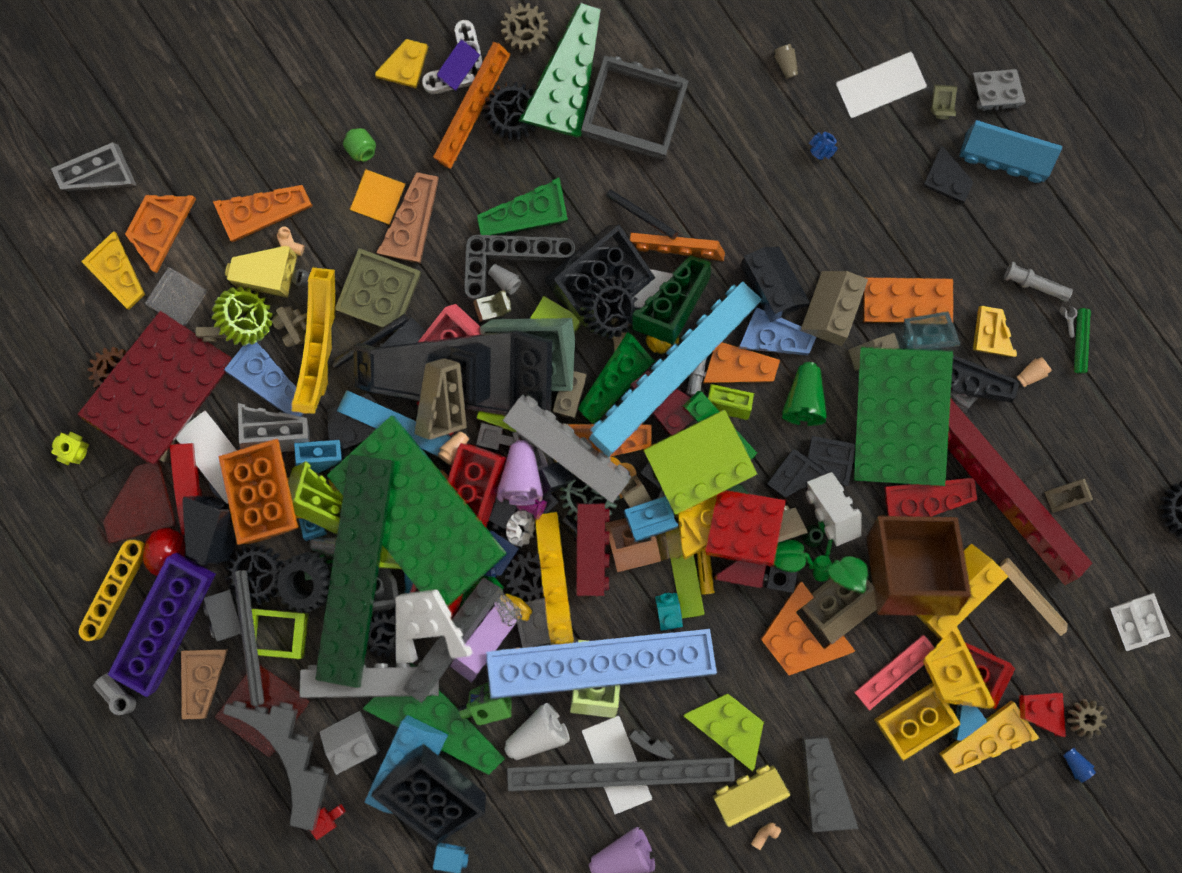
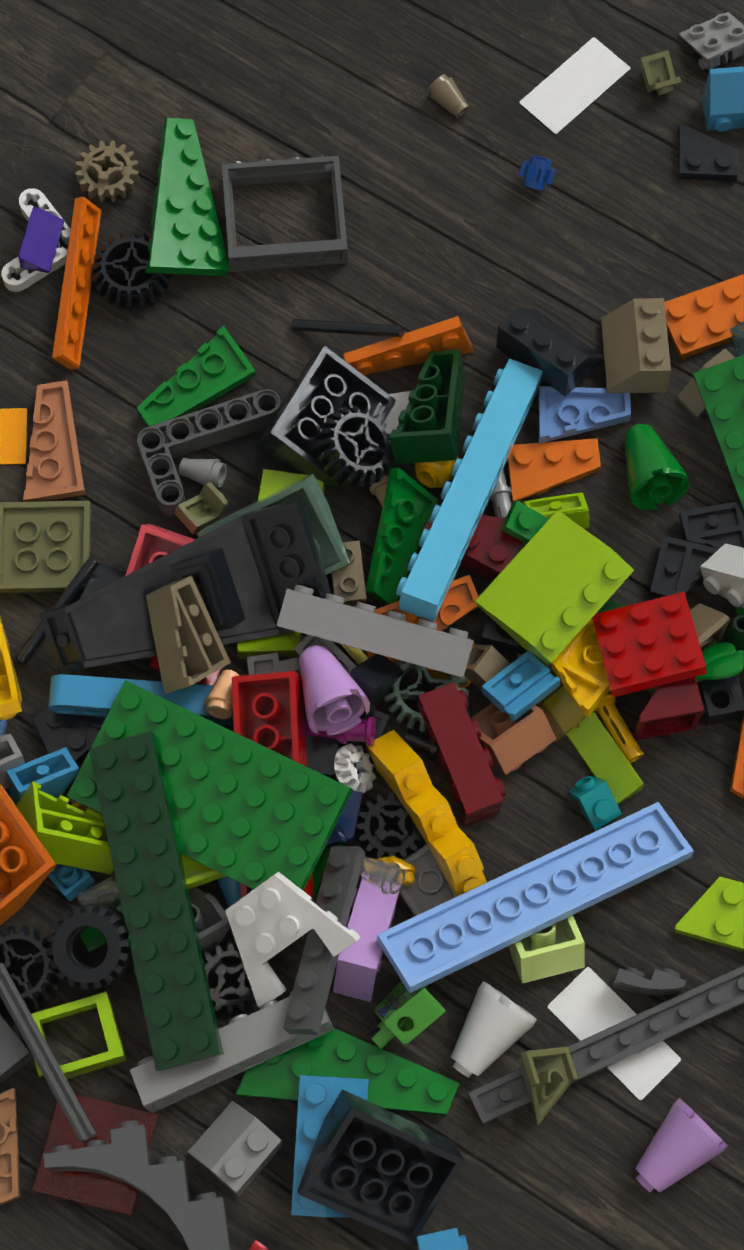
camera: 25 degrees left, 15 degrees down
none -> olive slope [518,1046,578,1125]

